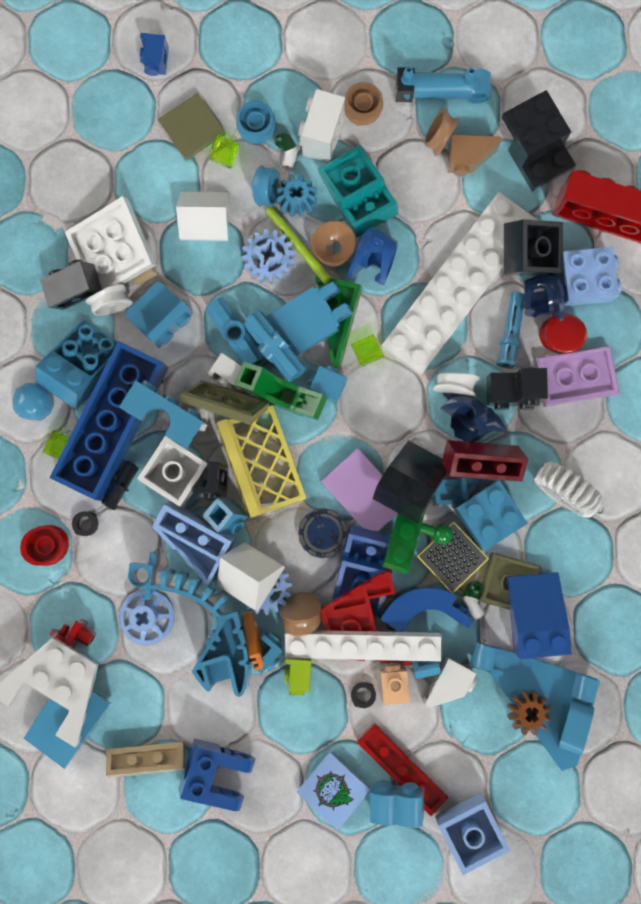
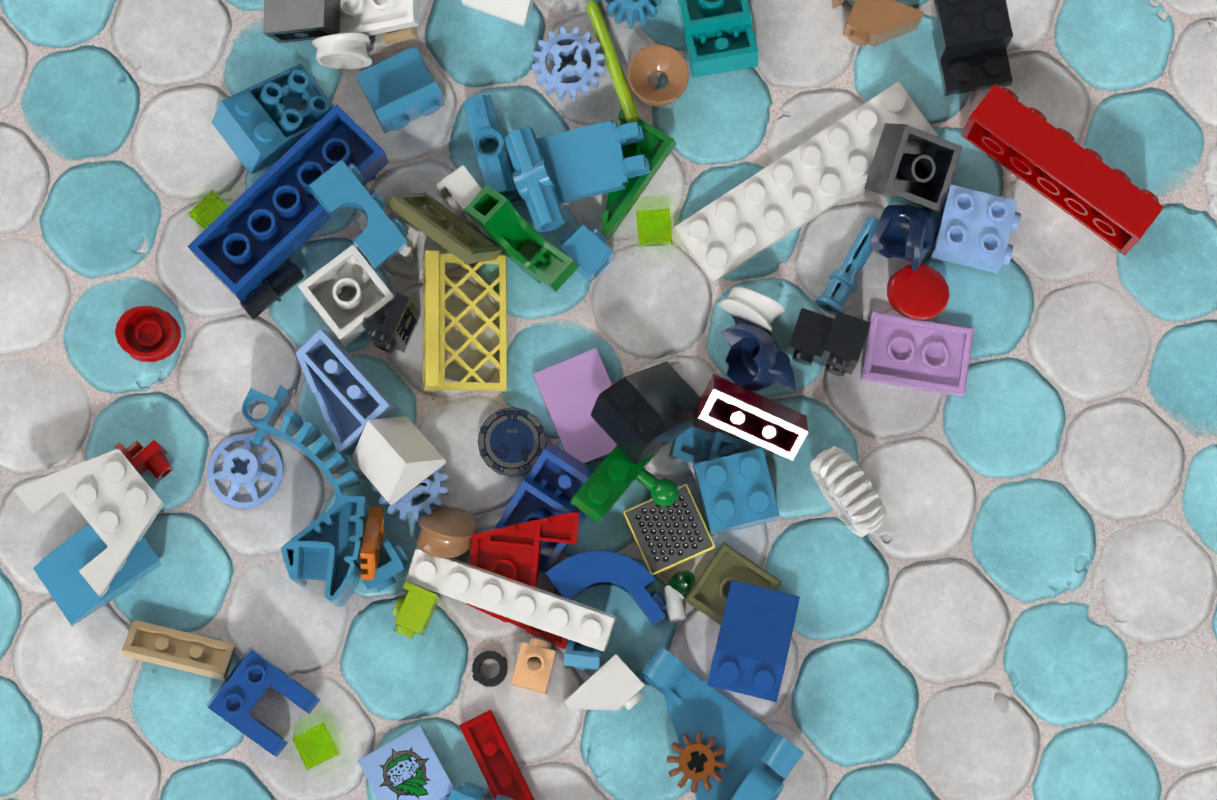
camera: 15 degrees right, 5 degrees down
dark azure hair [12,383,54,421] -> none
black piece [72,511,99,536] -> none
dark azure brick [202,497,248,535] -> none
blue helmet [347,227,398,285] -> none
none -> clear neon green tile [292,722,340,770]

